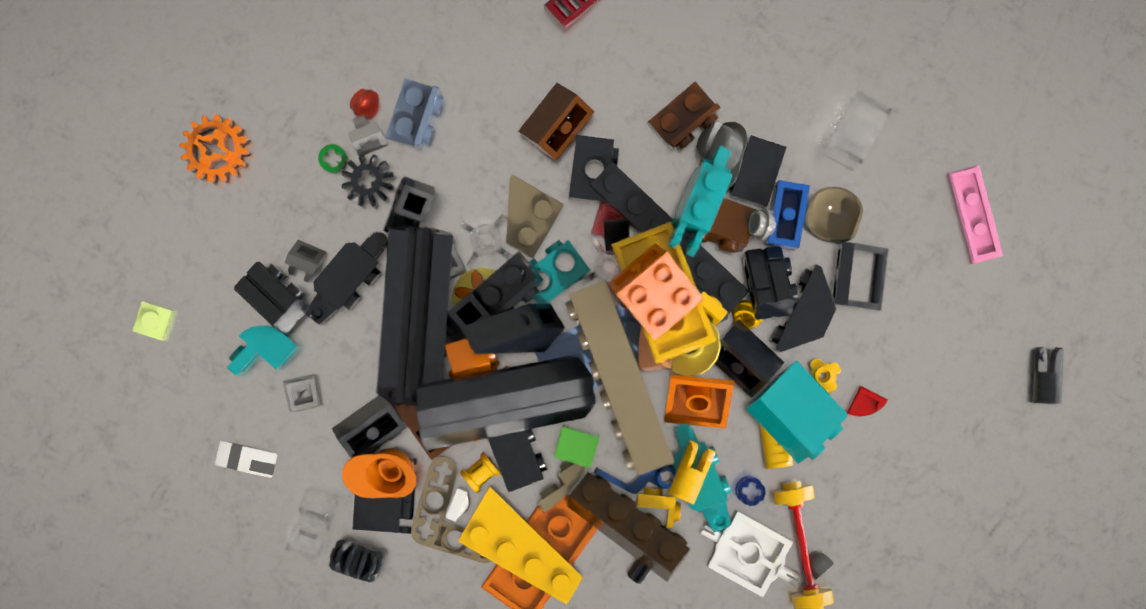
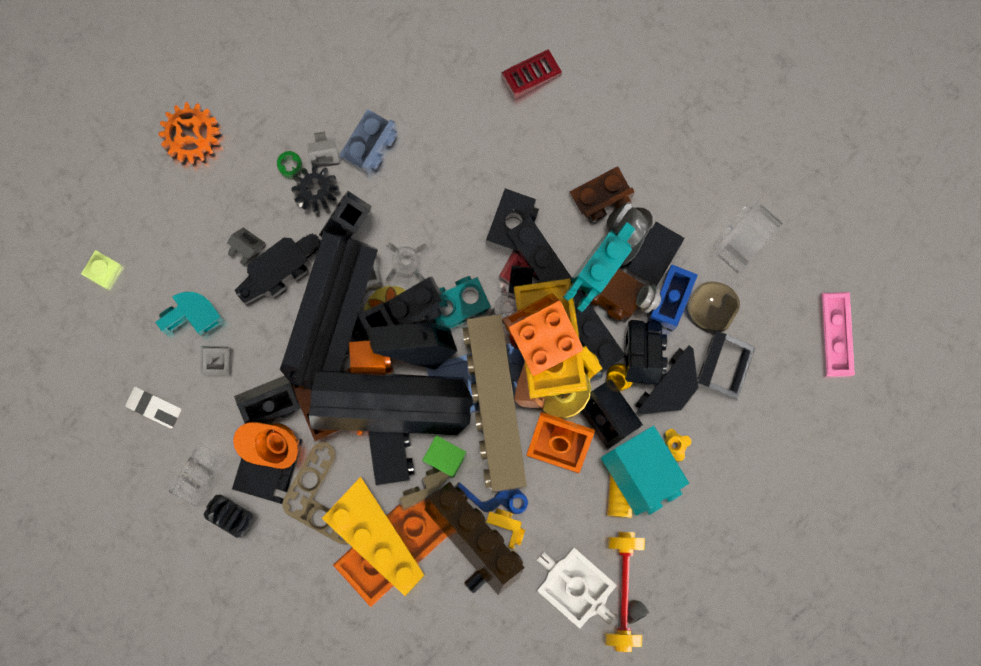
camera: 10 degrees right, 5 degrees down
black brick [234,261,309,334] -> none
clear red plate [350,88,379,117] -> none
white tile [445,486,469,522] -> none
yellow bush [460,452,501,493] -> none
dark tan wing [506,174,564,259] -> none
reddish brown brick [518,83,595,160] -> none
yellow hinge [668,440,715,505] -> none
teal hinge [673,423,732,532] -> none
clear blue bush [735,476,766,506] -> none
red tile [846,385,888,417] -> none
black hinge [1033,347,1064,404] -> none

